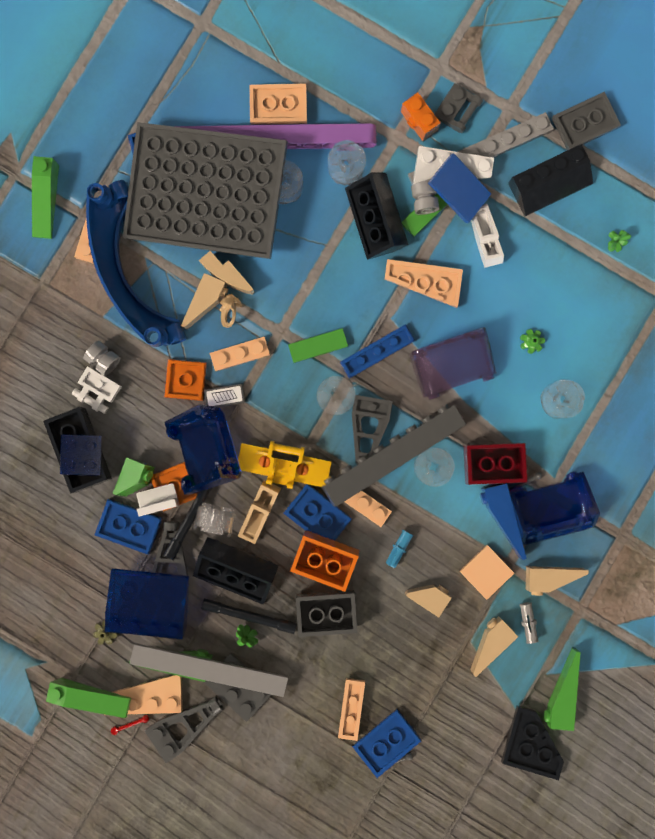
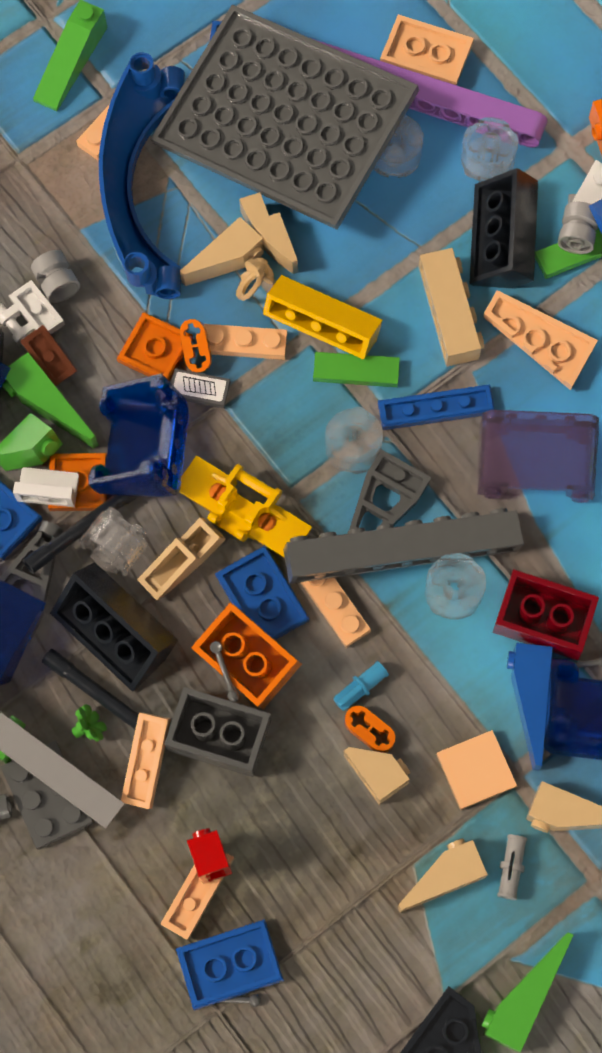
camera: 20 degrees right, 15 degrees down
none -> bright green slope [1,352,99,449]
none -> copper plate [20,325,77,386]
none -> light nougat plate [121,712,171,809]
none -> orange beam [179,319,212,372]
none -> red brick [187,828,233,884]
none -> dark grey hinge [210,641,239,702]
none -> yellow brick [263,275,383,360]
none -> orange beam [345,706,395,753]
none -> tan brick [419,248,484,367]

